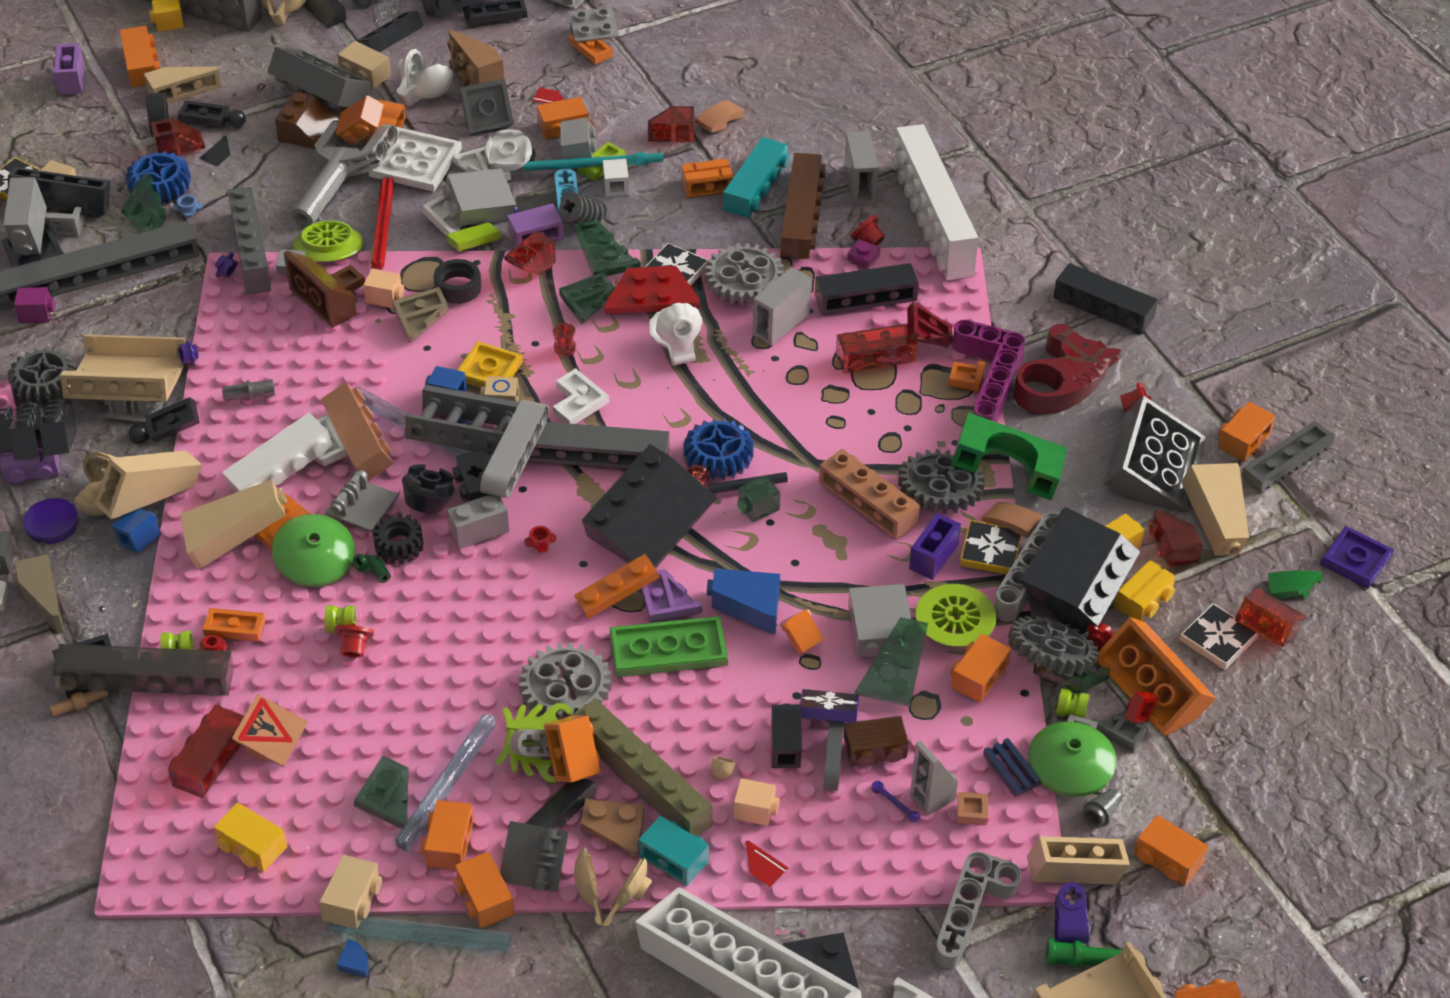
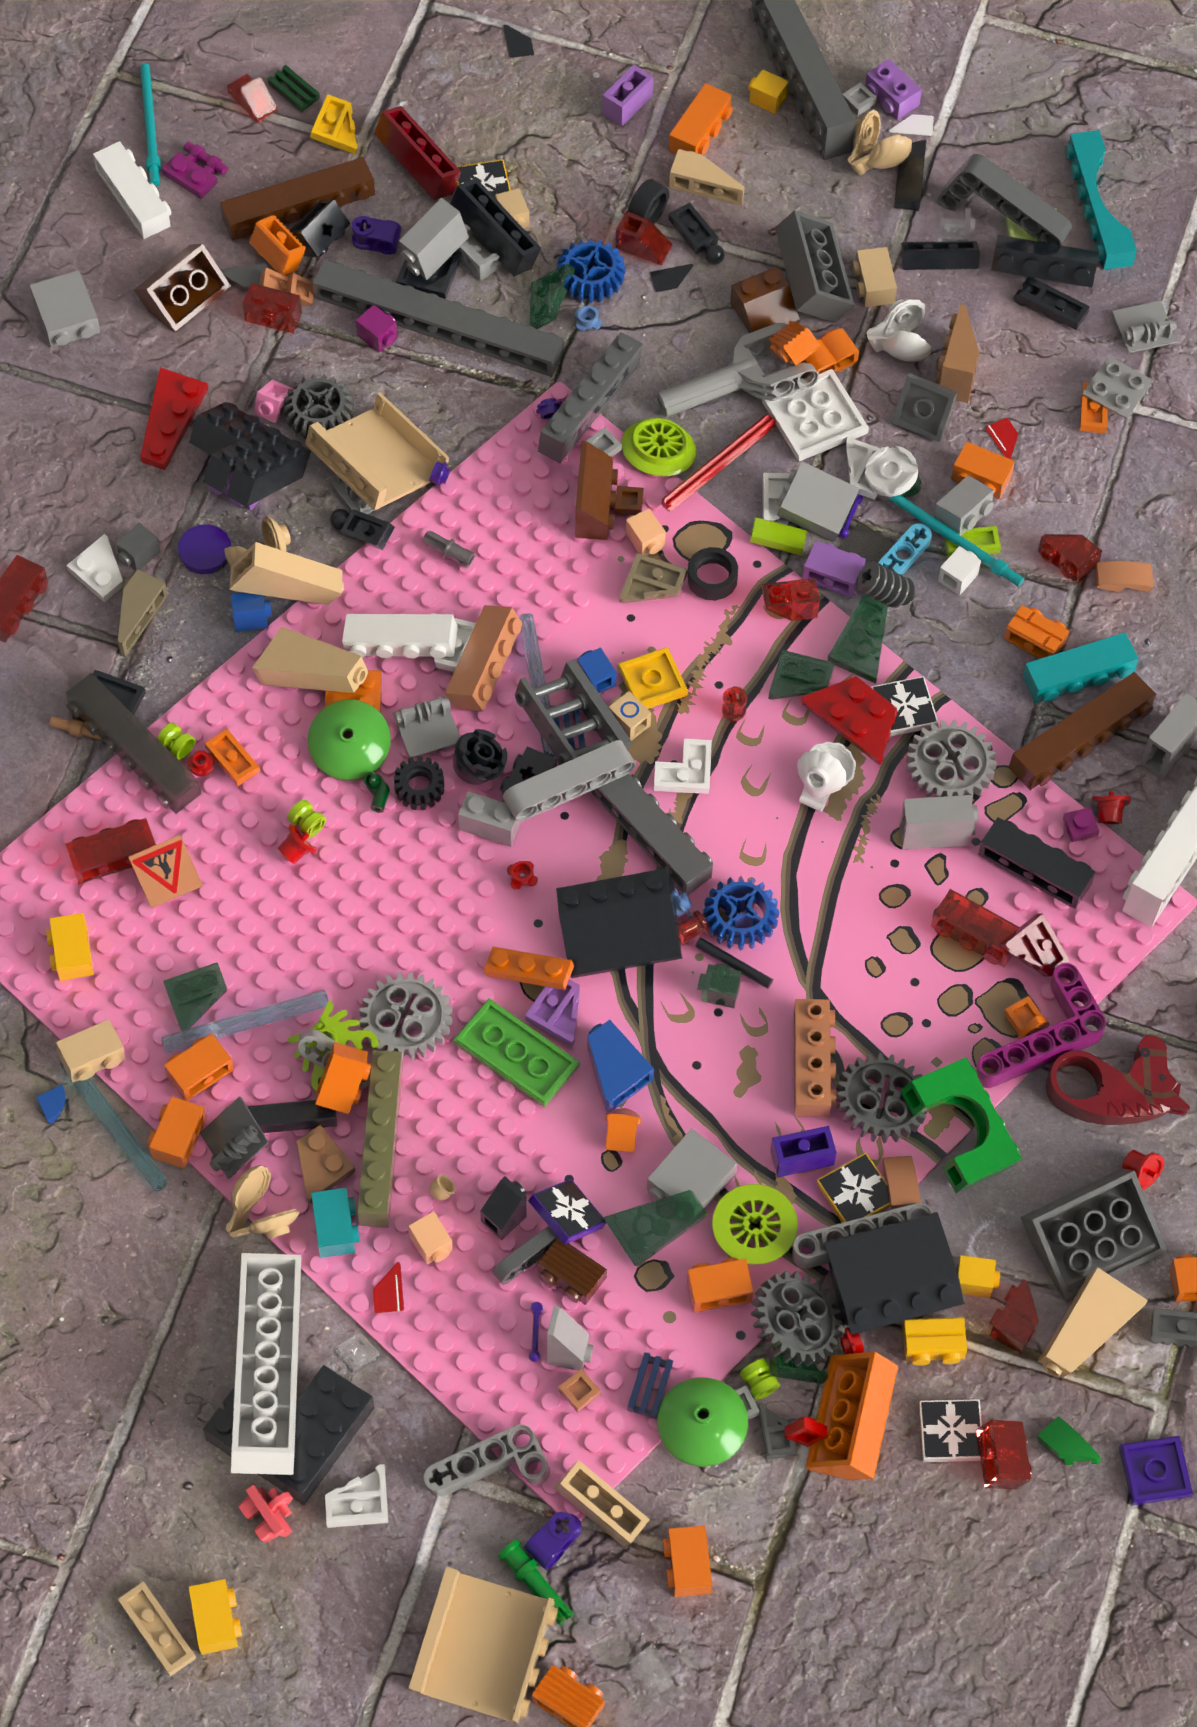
camera: 45 degrees right, 15 degrees up
dark grey cone [1082,789,1122,828] -> none

